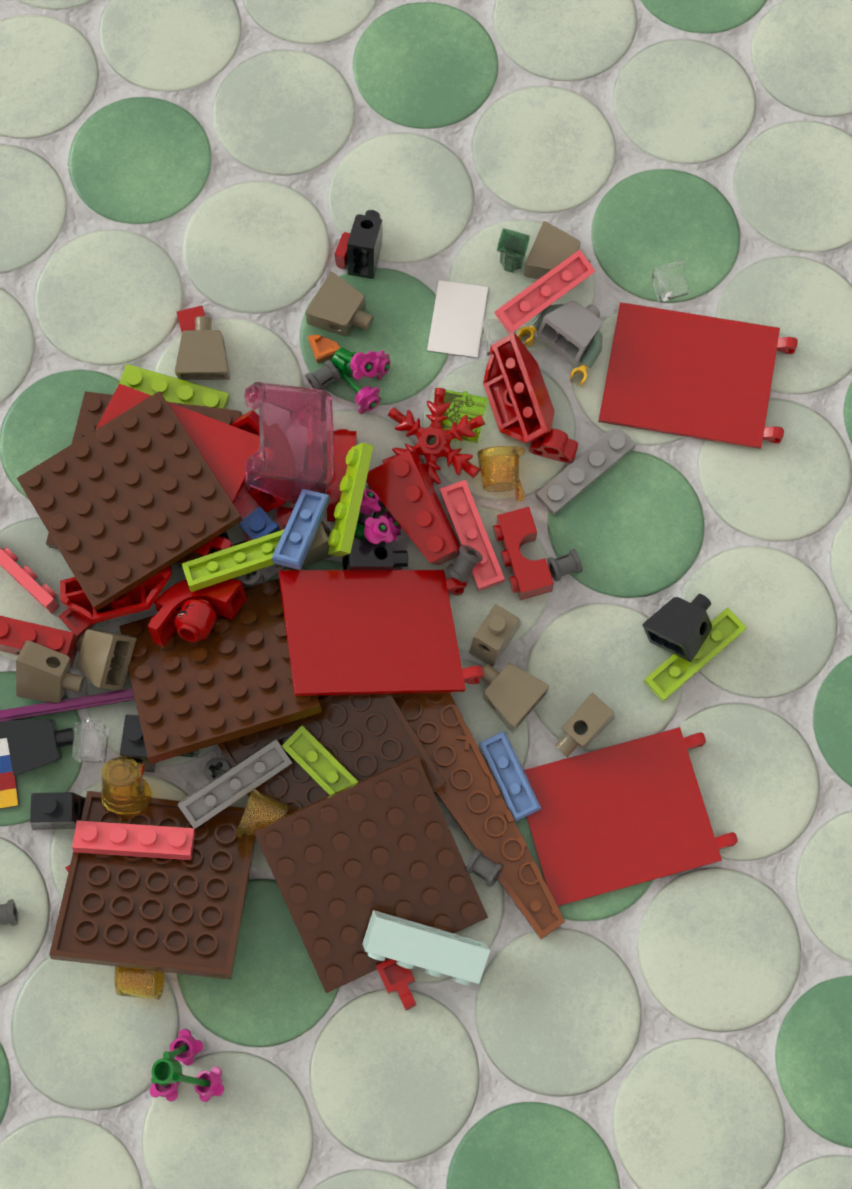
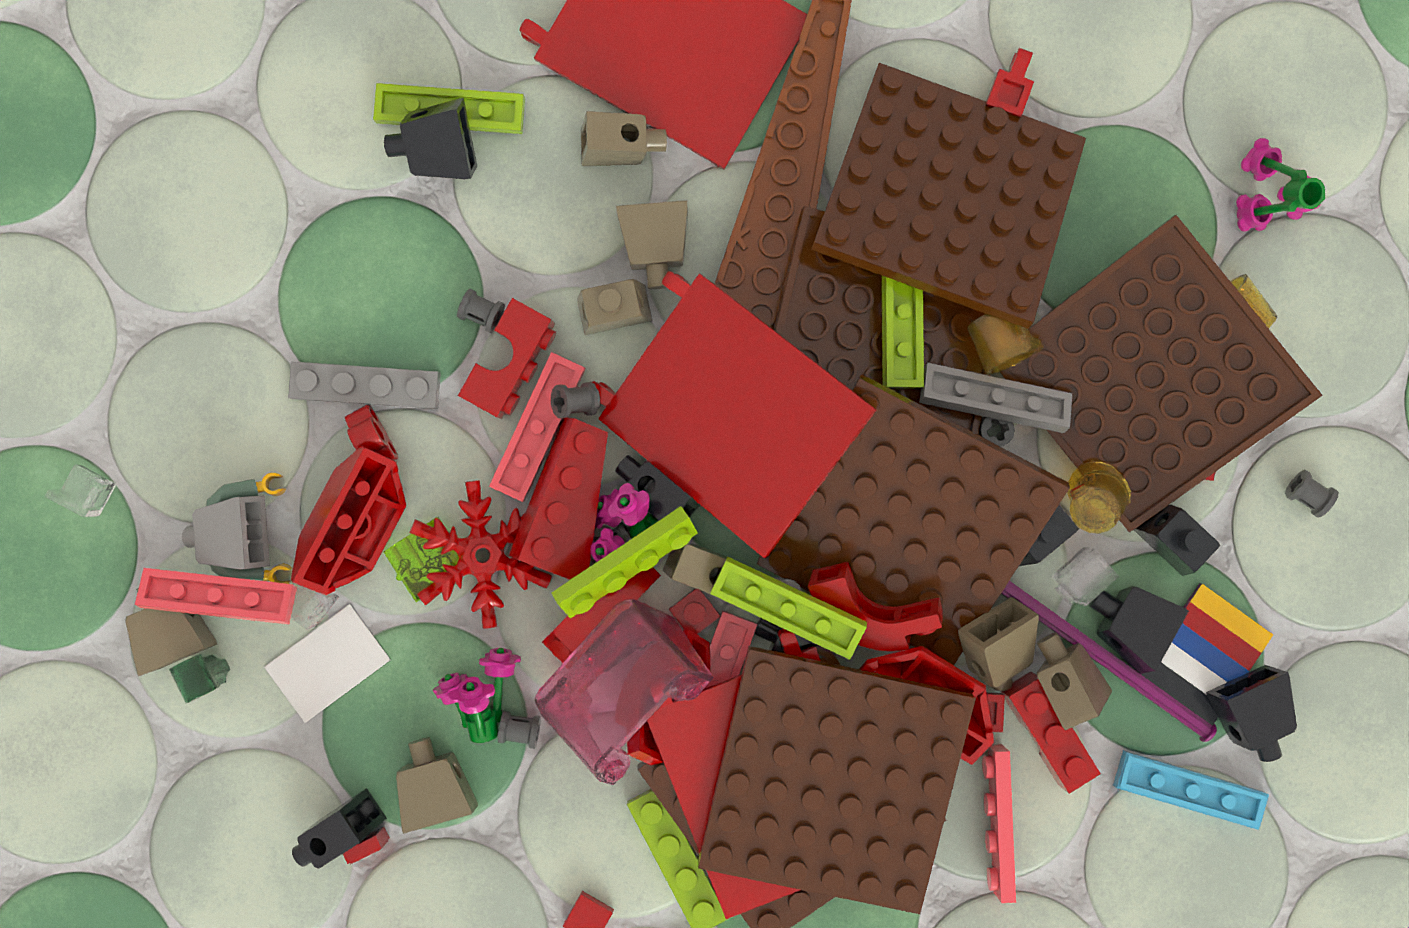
camera: 130 degrees left, 15 degrees up
coral plate [72,821,195,860] -> none
red head [174,599,217,642] -> none
dark tan torso [175,316,230,380] -> none
blue bracket [238,506,281,540] -> none
medium blue tile [272,489,330,570] -> none
orange tile [308,335,341,363] -> none
light aqua brick [362,910,490,985] -> none
dark grey bush [465,849,504,887] -> none
clear yellow hat [477,446,525,501] -> none
medium blue tile [479,731,542,822] -> none
red flag [598,302,798,449] -> none

